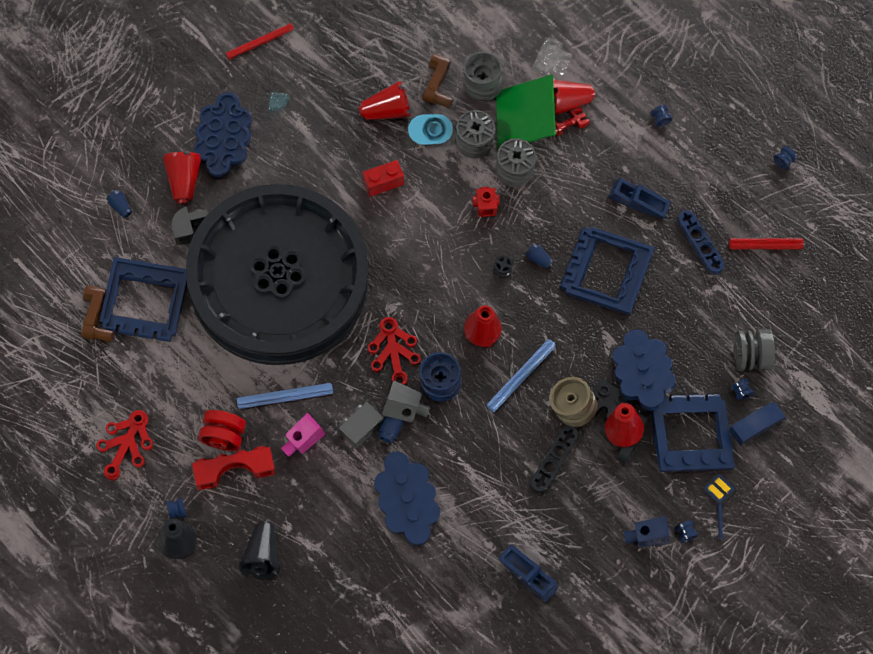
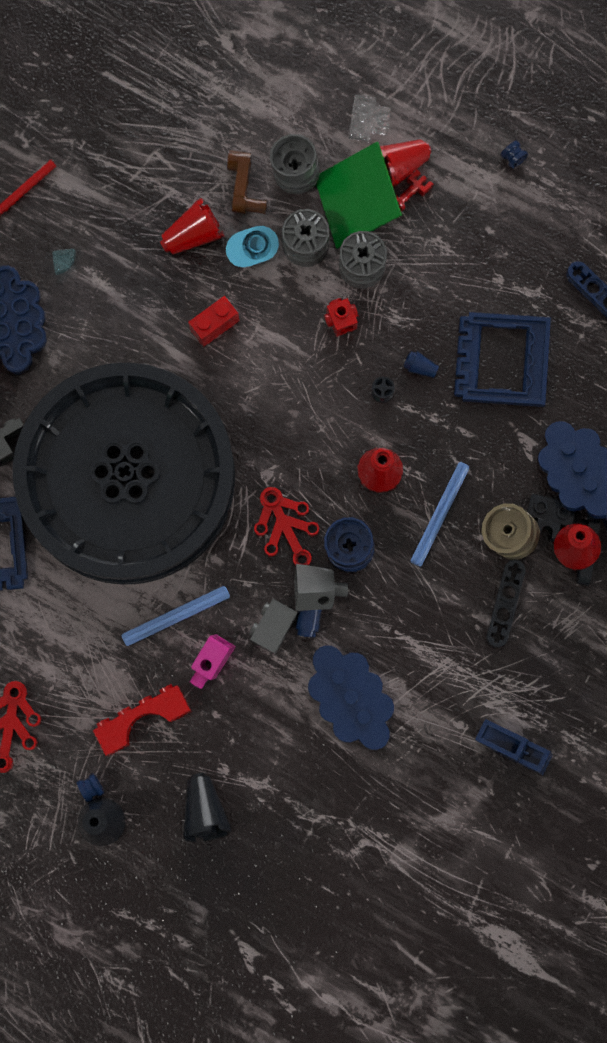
camera: 10 degrees left, 10 degrees up
red wheel [197,410,246,451] -> none
dark blue slope [608,177,671,218] -> none

